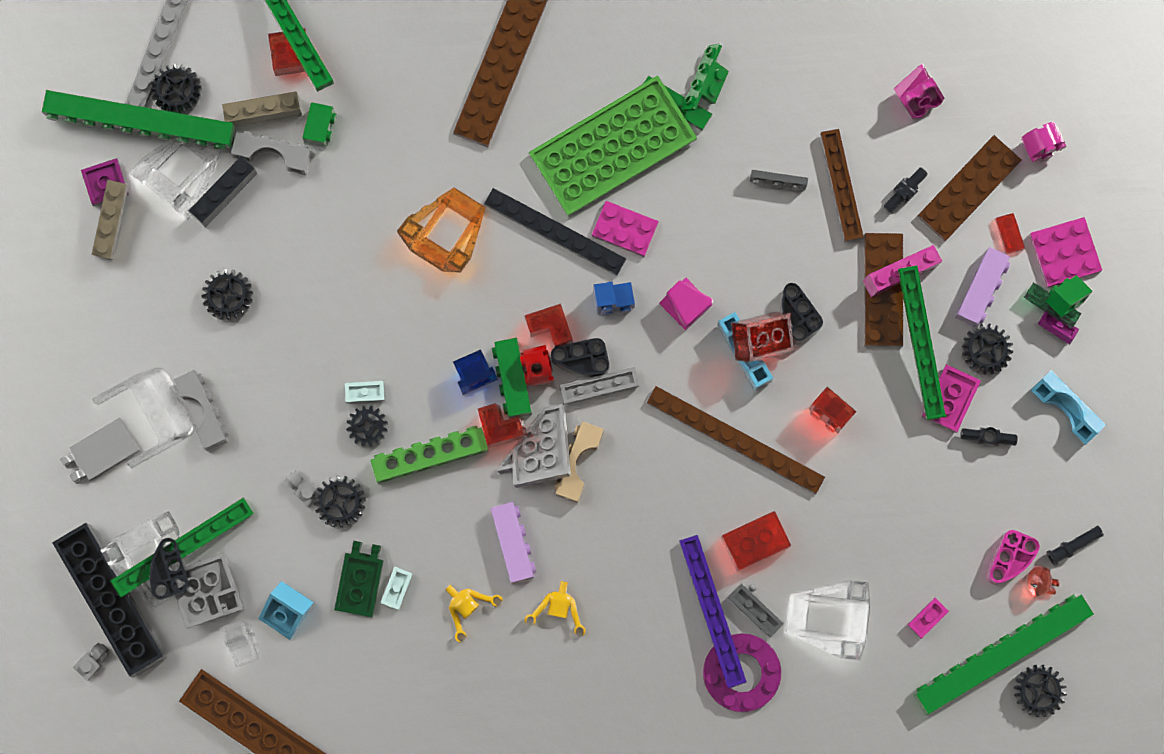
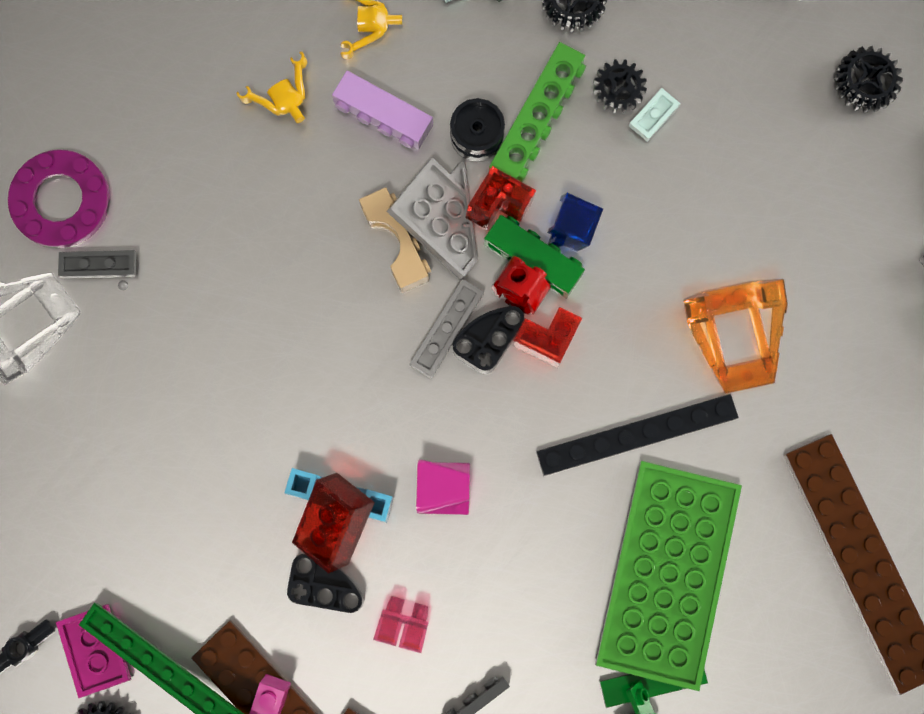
camera: 135 degrees right, 0 degrees up
dark pink plate [592,201,659,257] -> none
blue brick [593,281,635,316] -> none
reddish brown plate [647,386,825,494] -> none
dark purple plate [679,535,747,689] -> none
clear red brick [721,511,791,572] -> none
clear red brick [809,387,857,434] -> none
none -> clear pink hips [373,596,429,653]
none -> black wheel [450,98,505,162]

